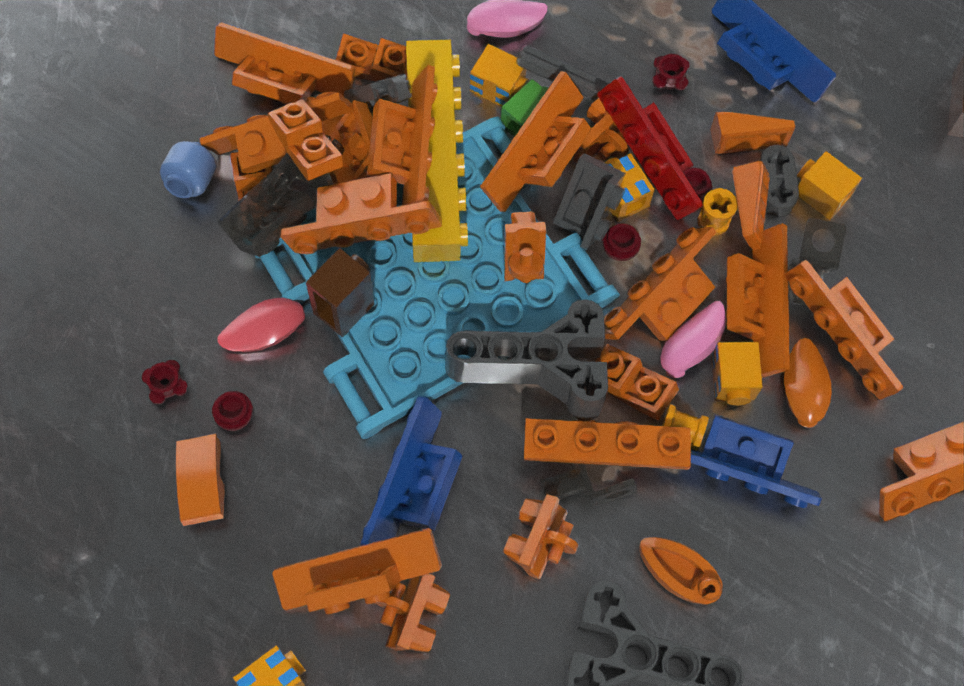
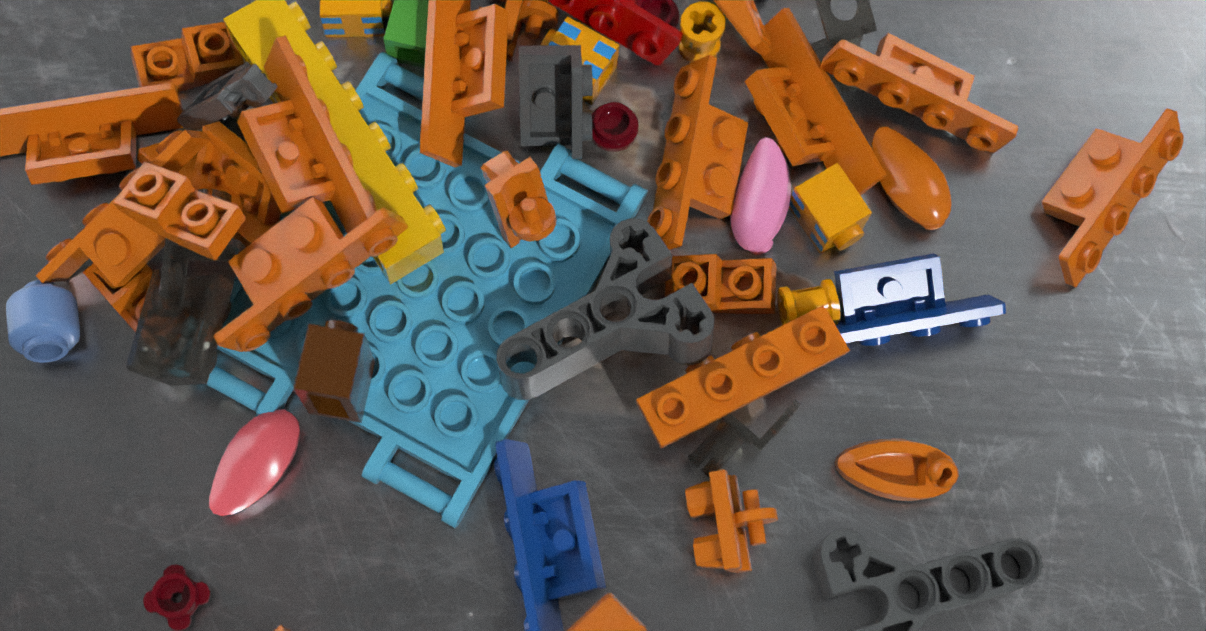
camera: 35 degrees left, 5 degrees up
dark red plate [212,391,253,431] -> none

